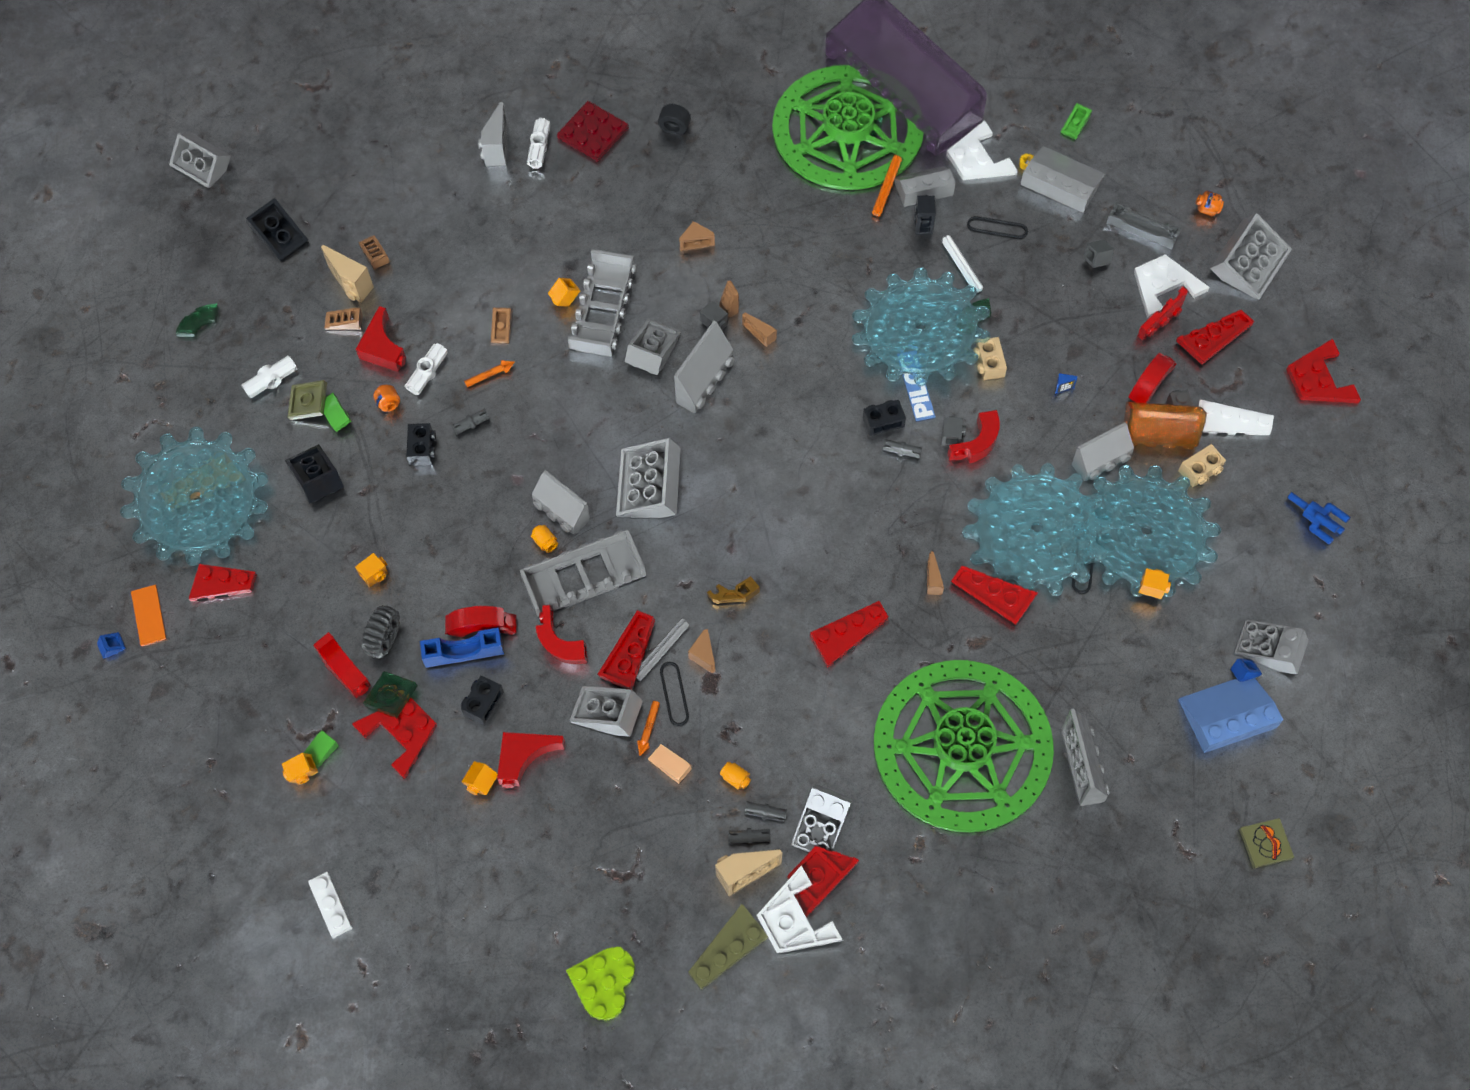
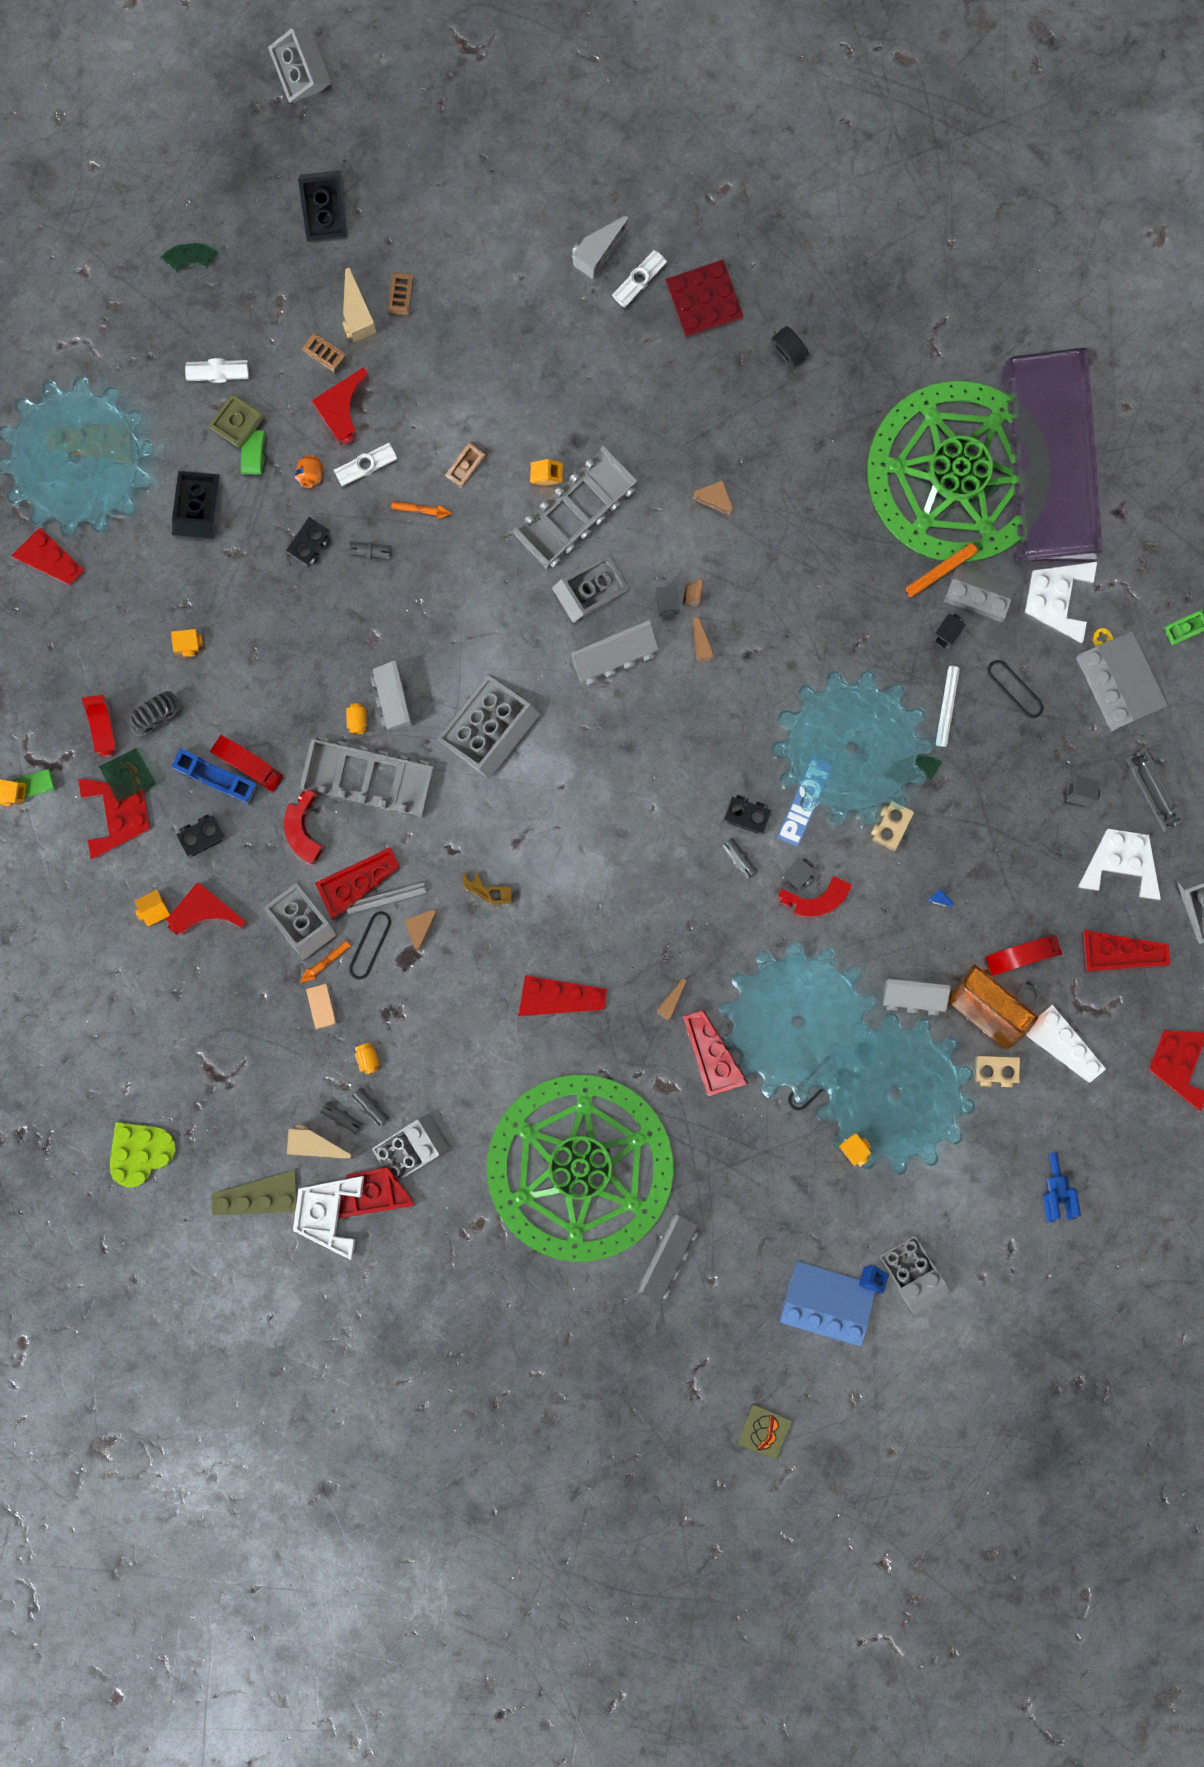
camera: 30 degrees right, 20 degrees up
red wing [1137,287,1188,341] -> none

